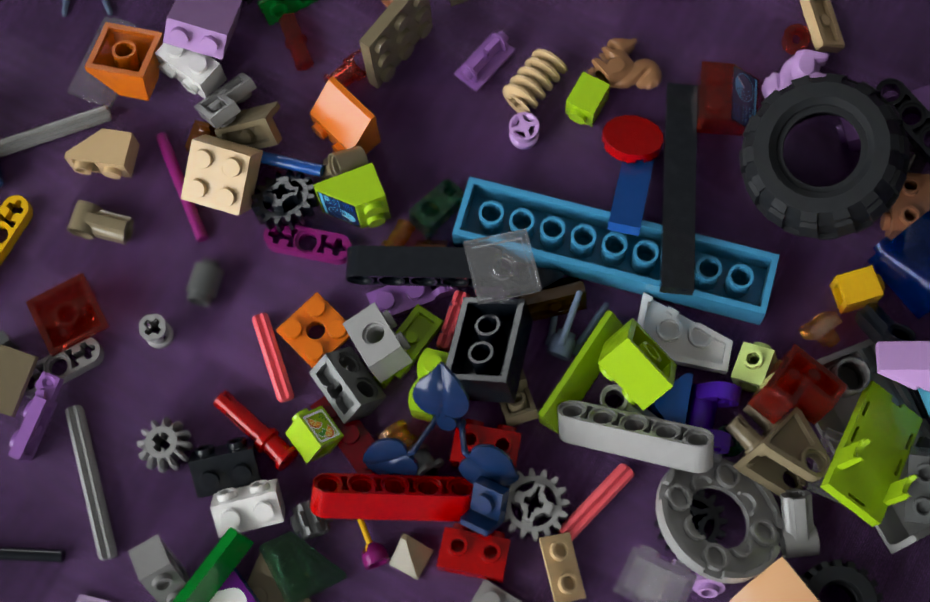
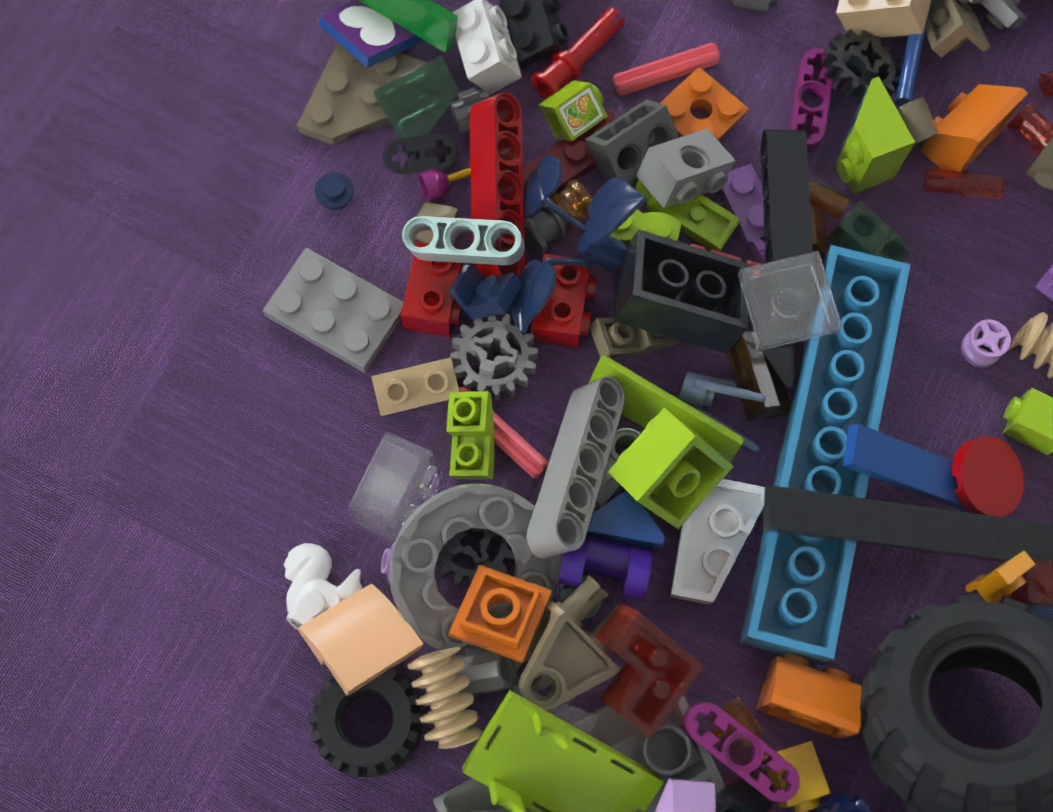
camera: 80 degrees right, 0 degrees up
yellowish green brick [731,341,778,396] -> none
none -> black beam [382,134,457,174]
none -> light aqua beam [402,216,525,265]
none -> tan piece [407,647,482,749]
none -> lime slope [446,391,495,479]
none -> orange piece [449,565,552,663]
none -> magenta beam [683,702,800,802]
none -> orange slope [755,653,862,740]
none -> clear red axle [923,167,1005,199]
none -> light orange plate [965,551,1035,603]

